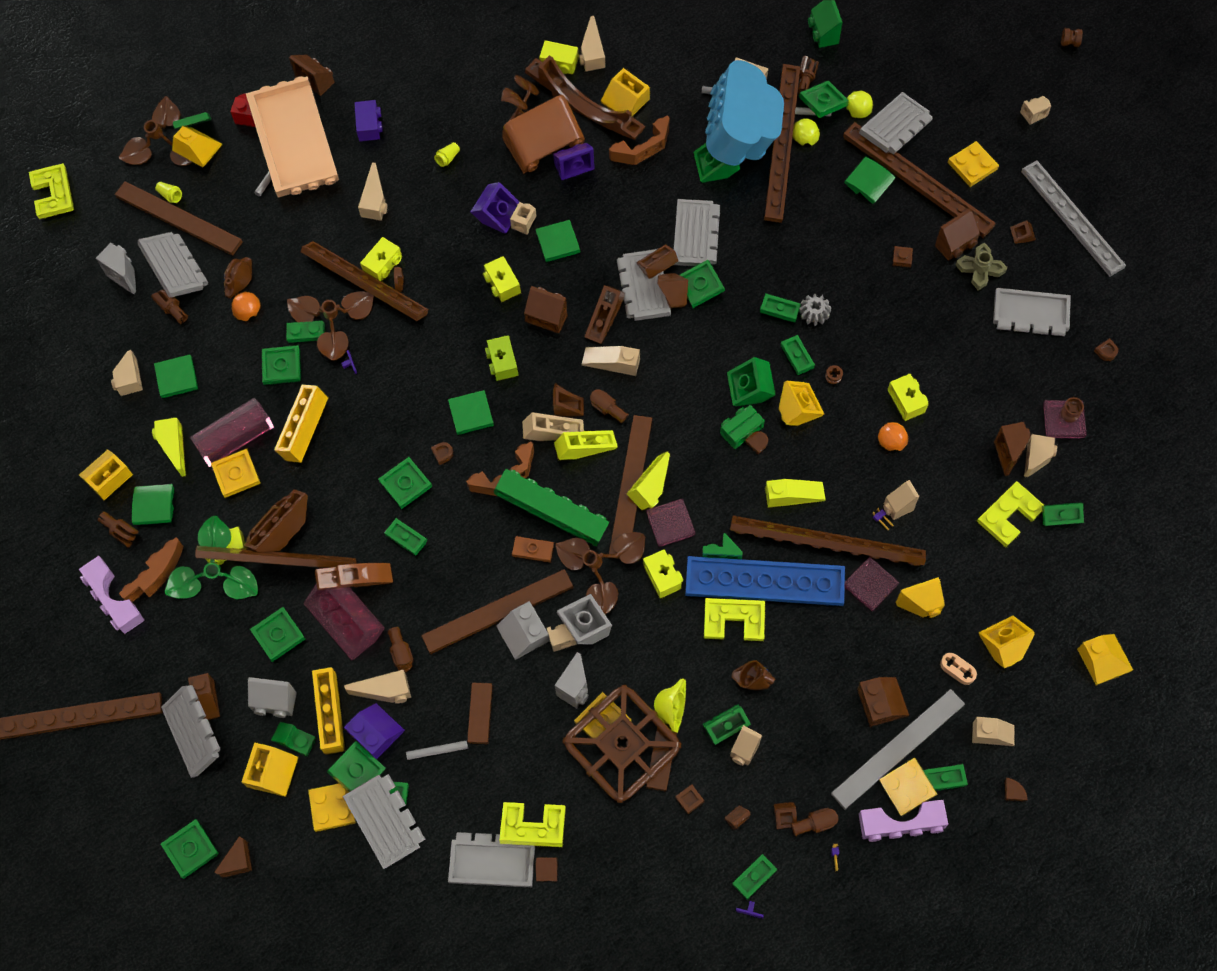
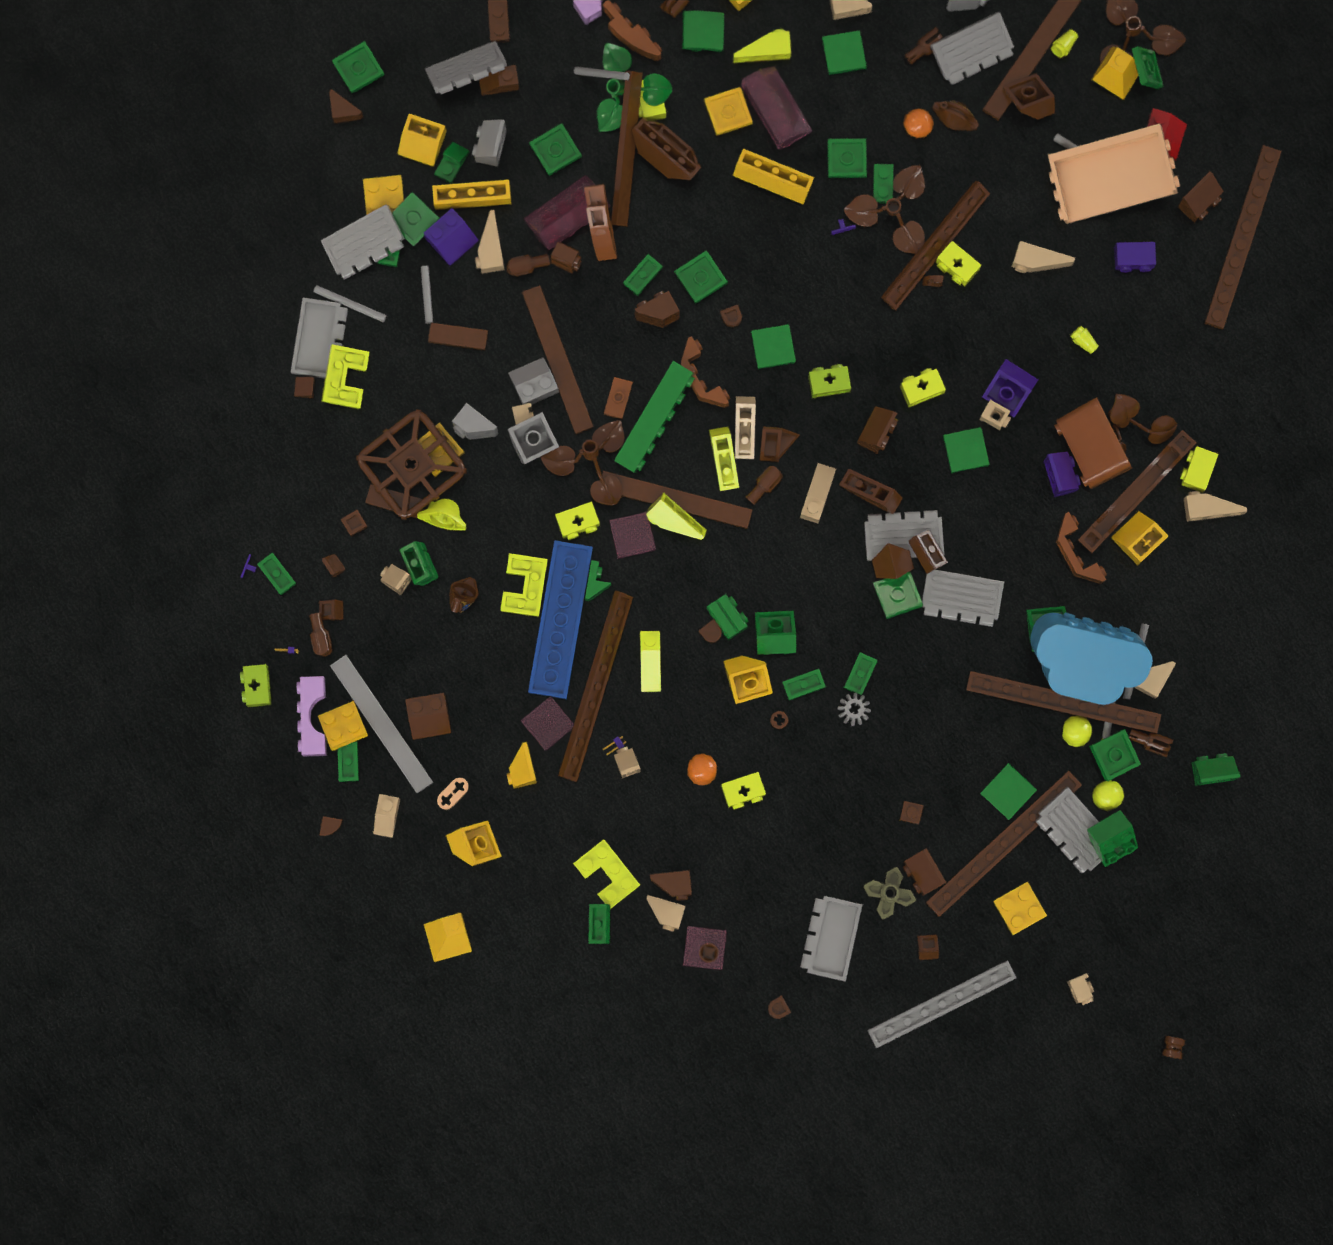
camera: 90 degrees right, 15 degrees up
none -> lime brick [240,664,272,707]
none -> light grey bar [314,285,387,322]
none -> reddish brown brick [551,241,582,273]
none -> light grey bar [574,67,630,80]
none -> reddish brown slope [635,291,680,328]
none -> reddish brown slope [1003,73,1055,119]
none -> green slope [1087,810,1138,867]
none -> reddish brown plate [1204,145,1281,329]

